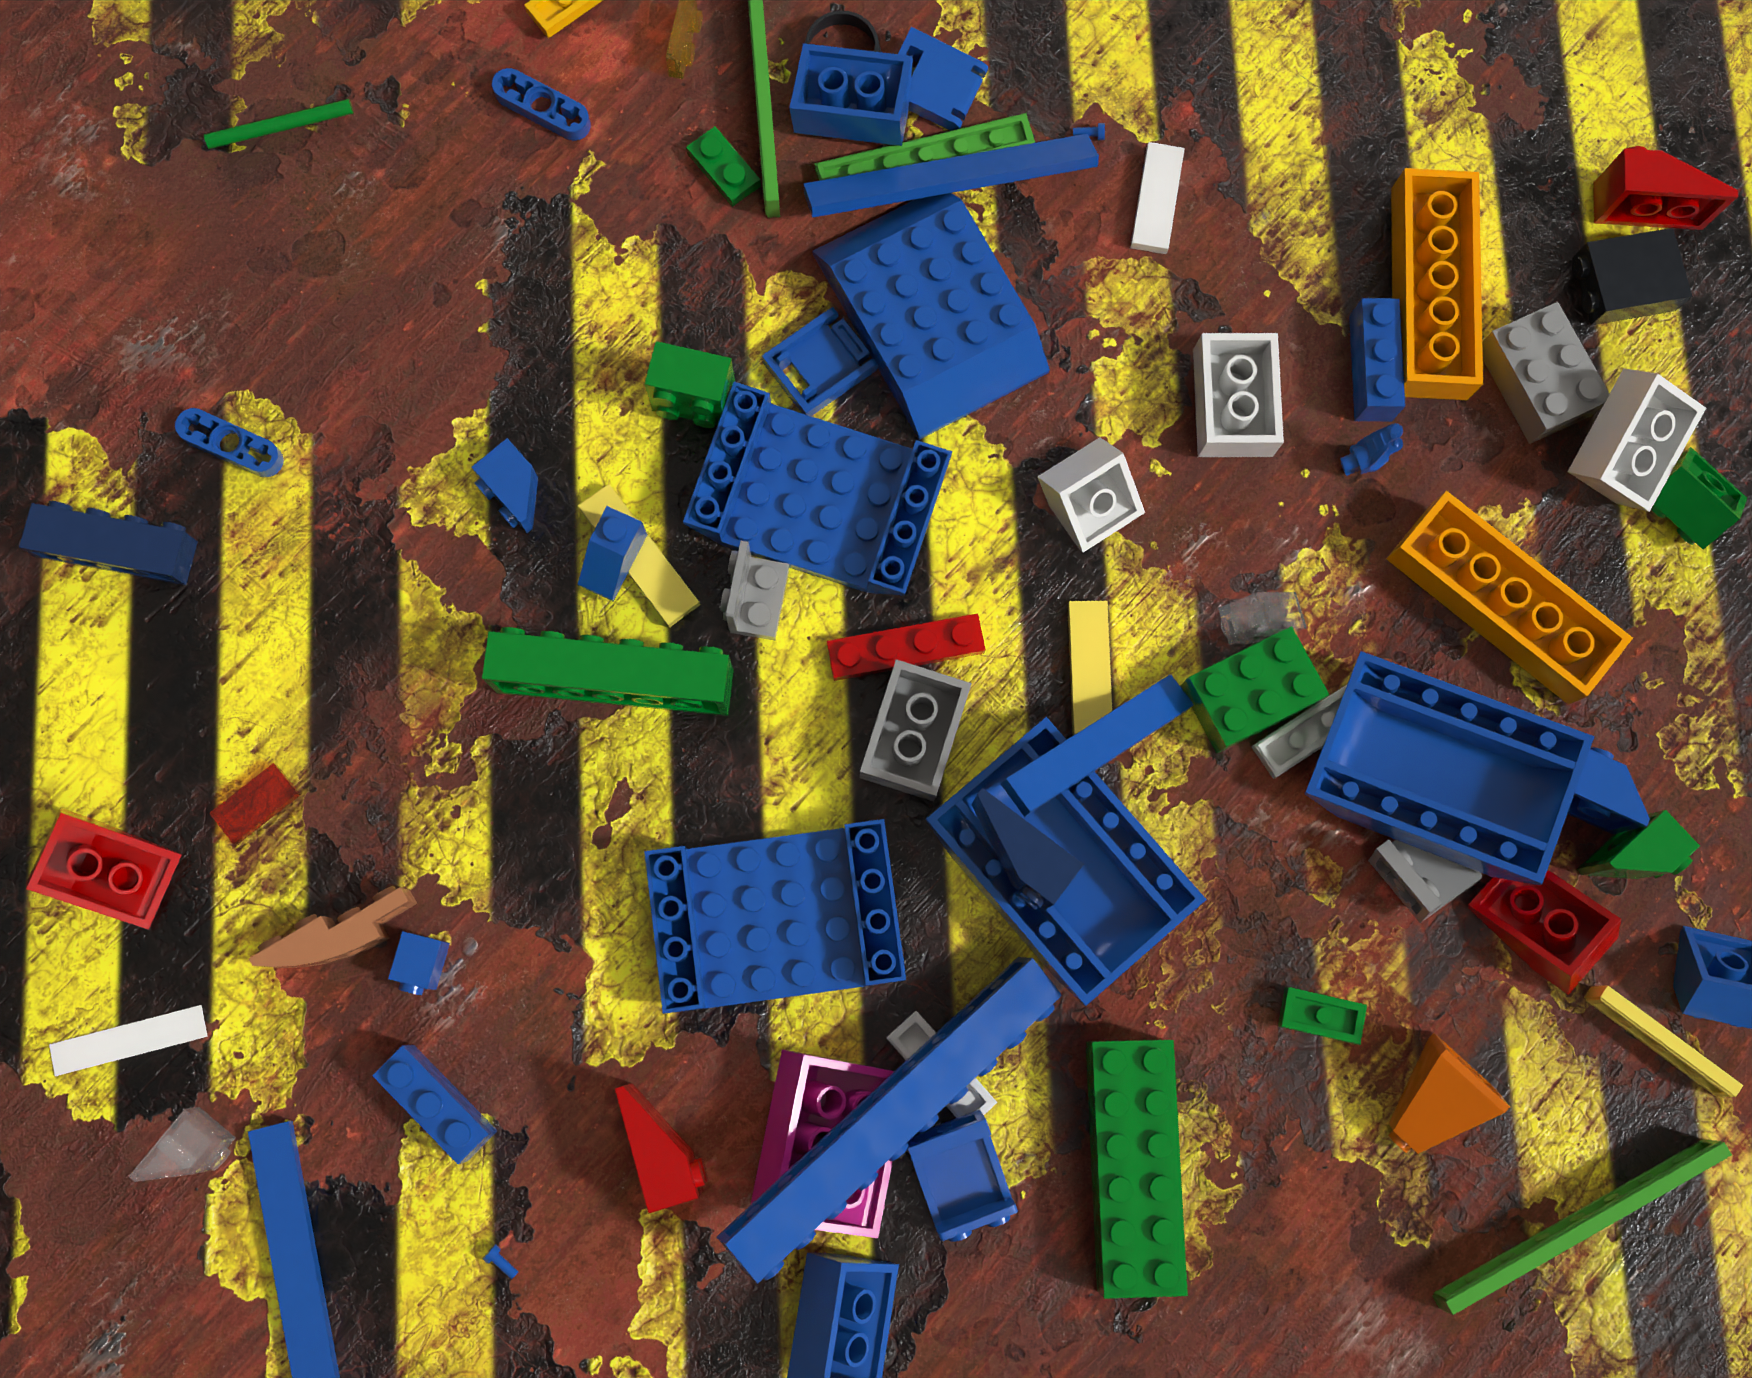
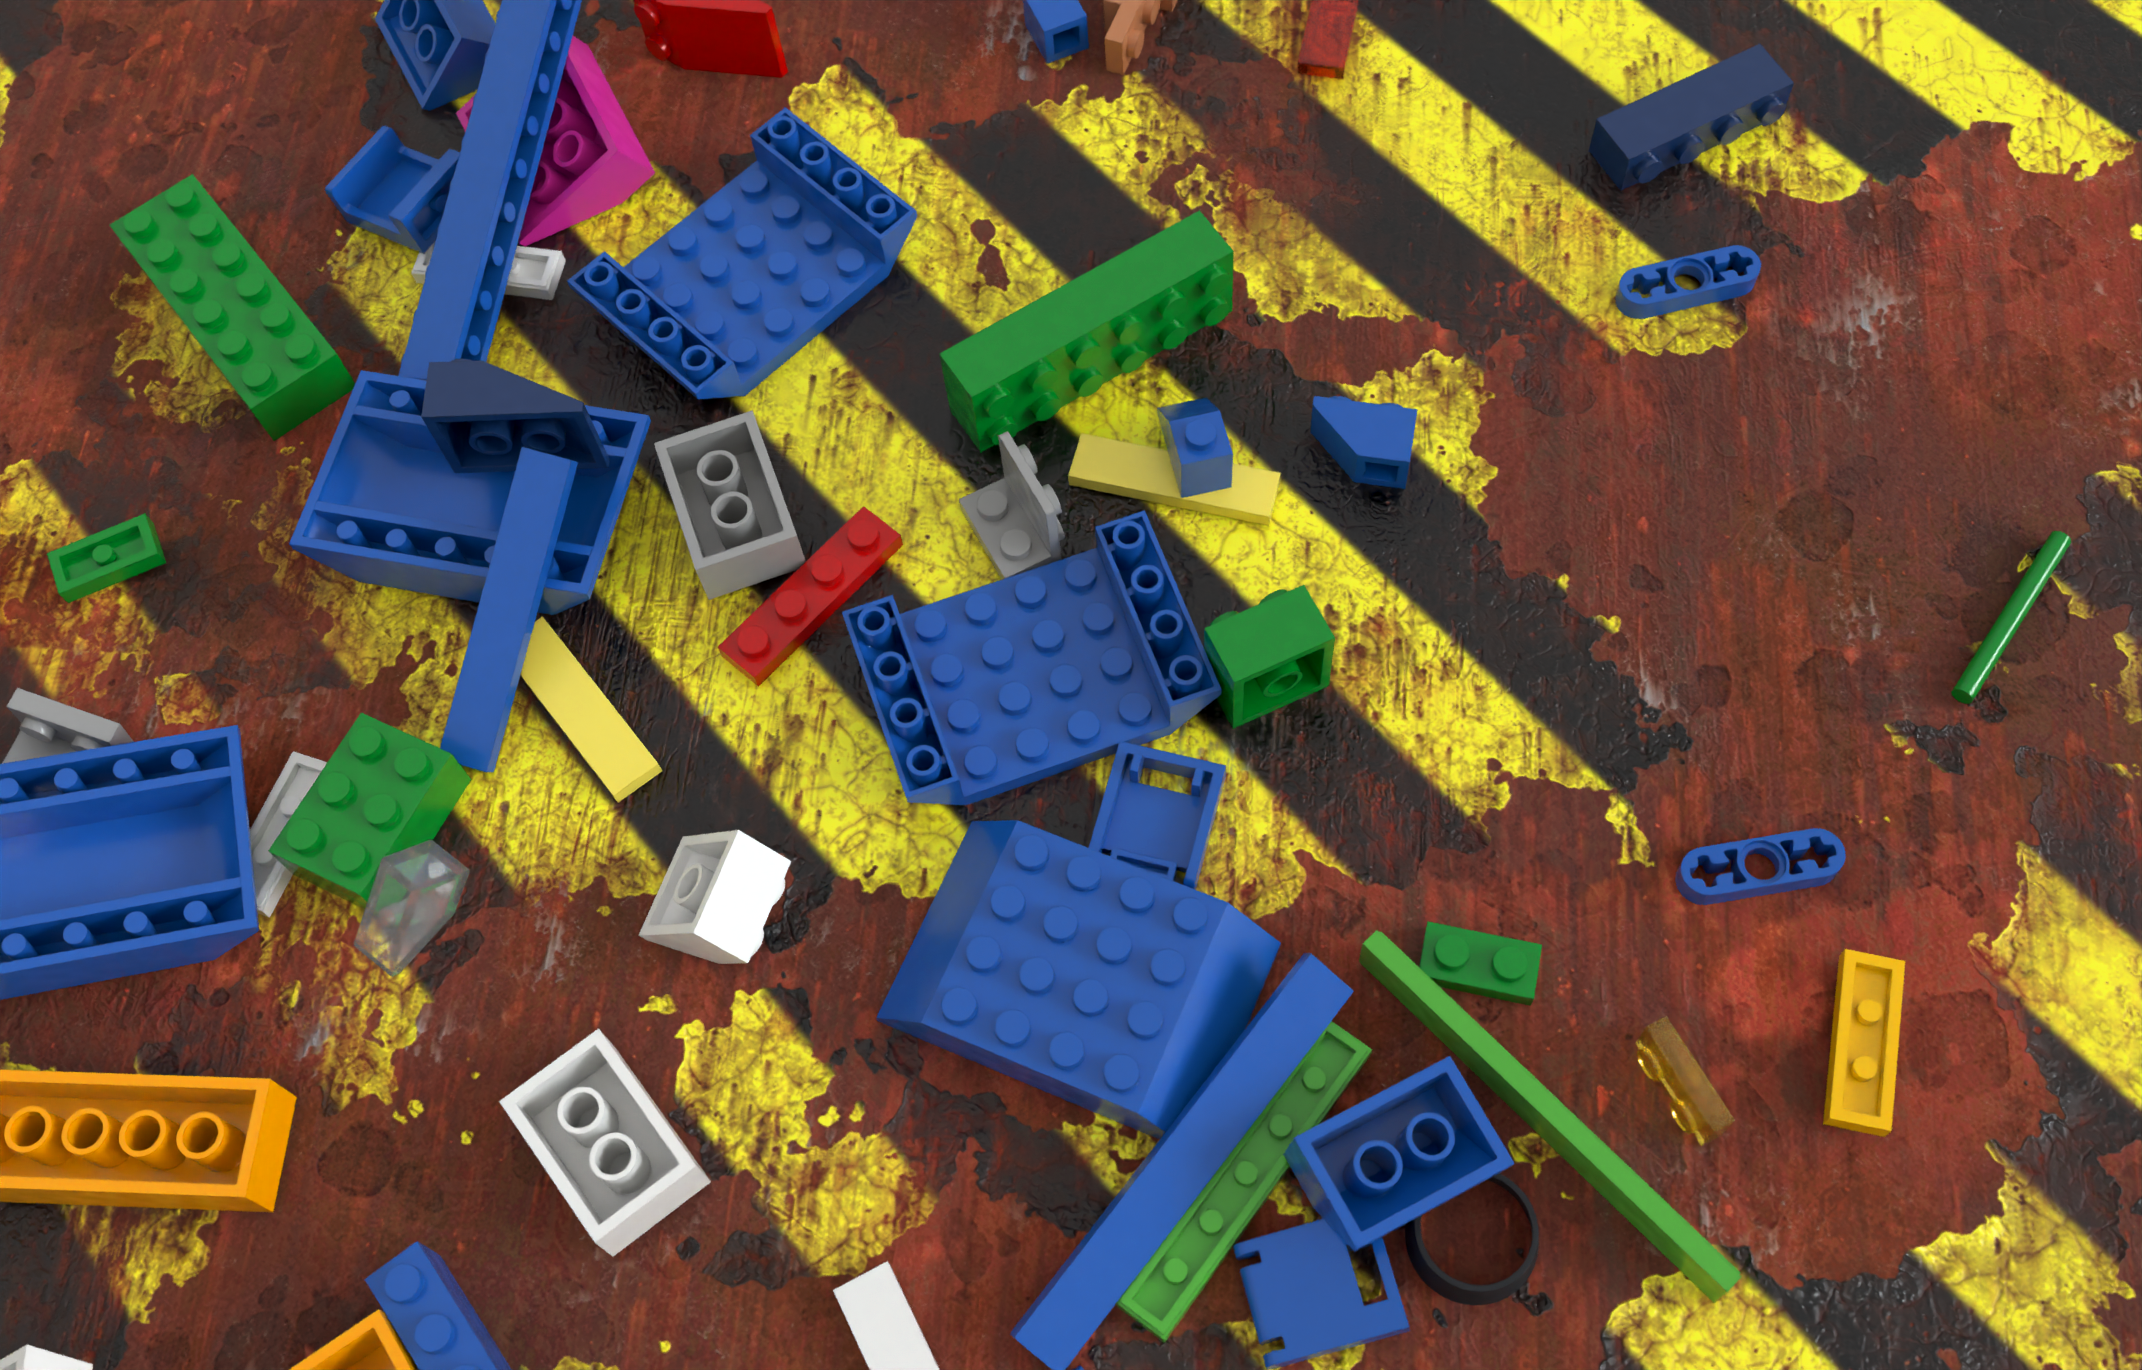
camera: 155 degrees right, 15 degrees down
blue helmet [1340,423,1403,476] -> none

